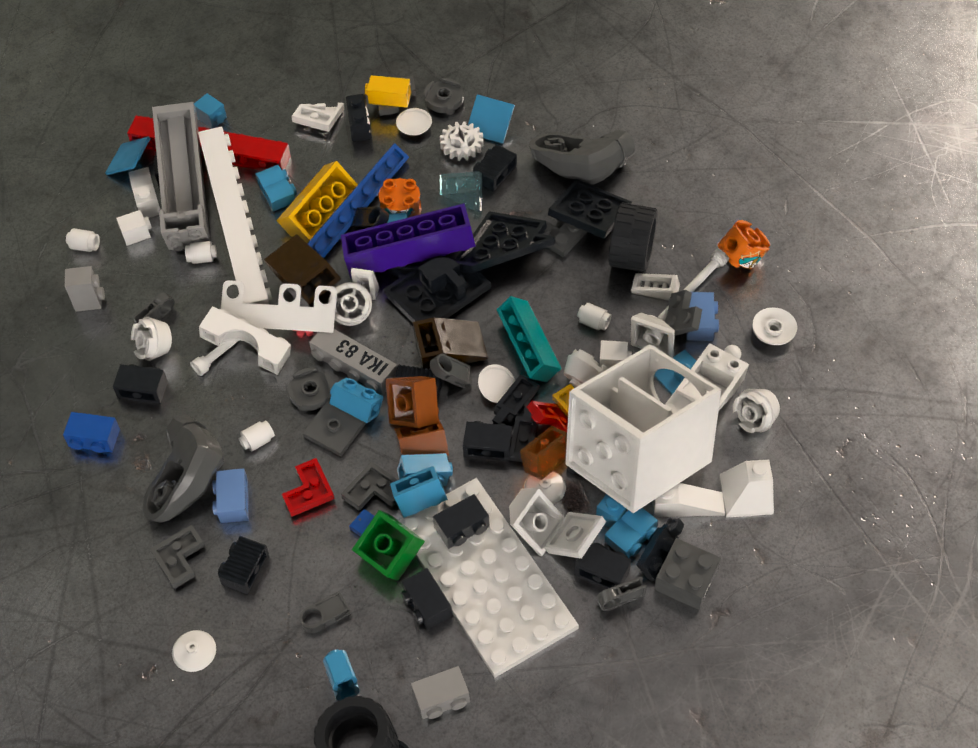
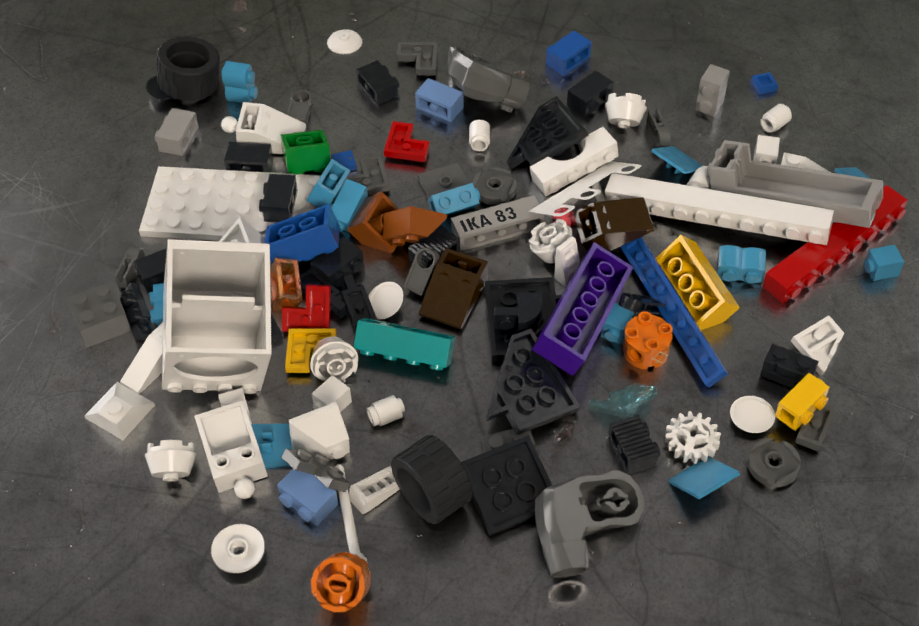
camera: 125 degrees right, 5 degrees down
none -> white slope [221,102,306,154]
none -> blue brick [264,204,340,270]
none -> black wing [506,96,589,169]
none -> dark azure piece [651,146,703,174]
none -> blue tile [751,72,779,95]

